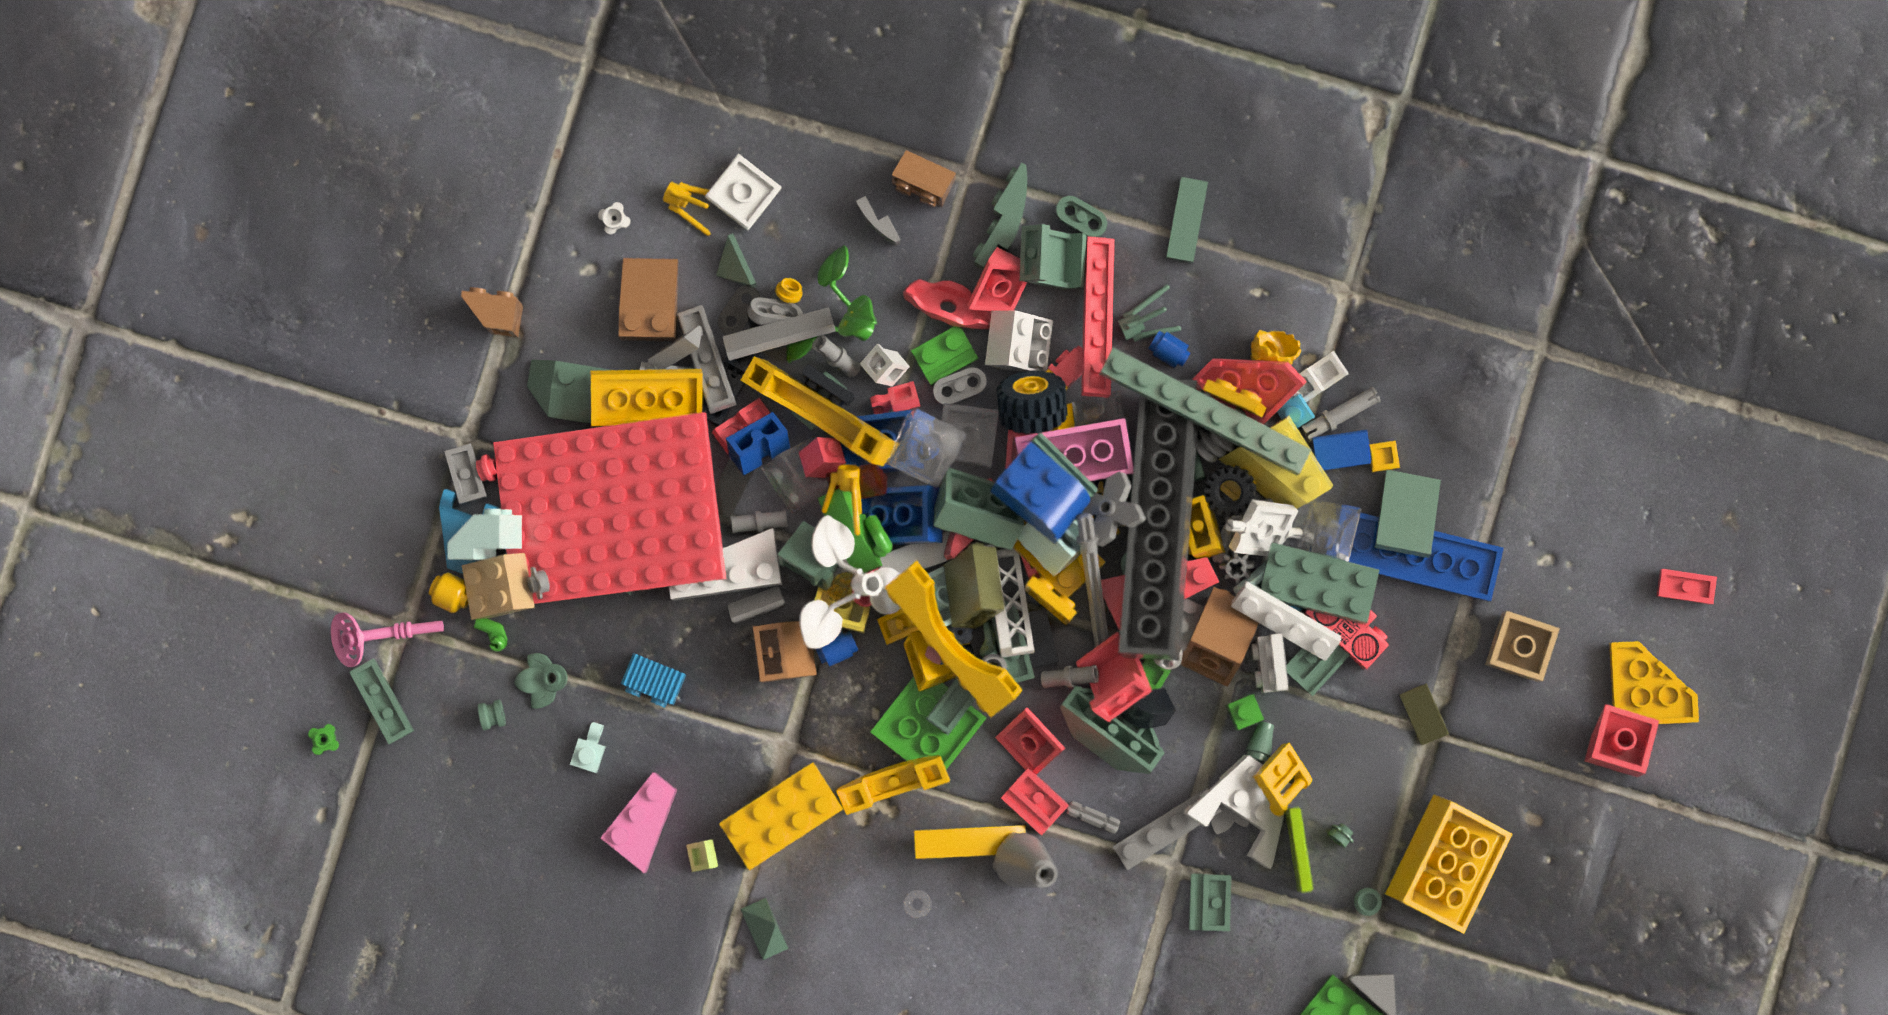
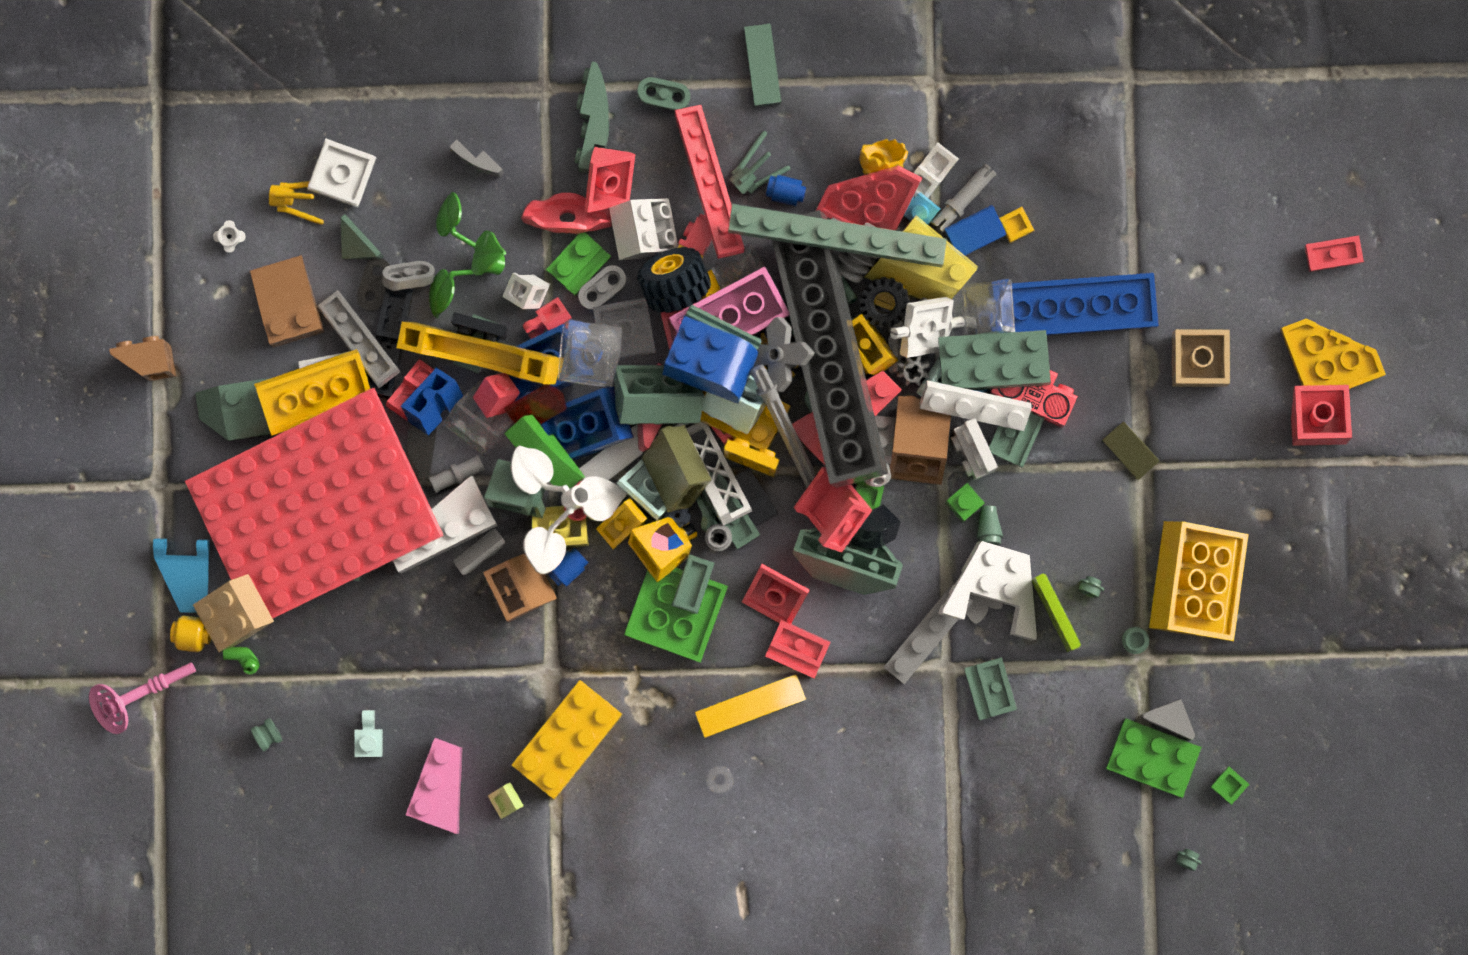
camera: 20 degrees left, 0 degrees up
bright green plate [308,724,339,755] -> none
sand green plate [349,658,414,745] -> none
light grey plate [444,443,487,505] -> none
light aqua piece [448,509,522,560] -> none
coral plate [476,454,497,482] -> none
sand green plate [514,653,568,709] -> none
light grey plate [527,567,550,600] -> none
dark azure brick [621,653,686,708] -> none
light grey slope [647,326,702,370] -> none
light grey tile [722,307,836,360] -> none
sand green slope [741,898,789,960] -> none
yellow plate [775,278,802,303] -> none
light grey pin [812,335,860,378] -> none
yellow plant [822,464,862,535] -> none
clear yellow arm [827,571,855,601] -> none
yellow slope [836,755,950,815] -> none
bright green arm [865,515,892,557] -> none
yellow arch [884,560,1022,717] -> none
medium nougat slope [892,150,956,208] -> none
light grey cone [993,833,1057,888] -> none
sand green panel [1019,224,1086,290] -> none
light grey pin [1041,665,1099,689] -> none
light grey axle [1067,801,1120,833] -> none
yellow plate [1203,378,1266,418] -> none
yellow plate [1253,743,1312,816] -> none
sand green tile [1375,470,1441,558] -> none

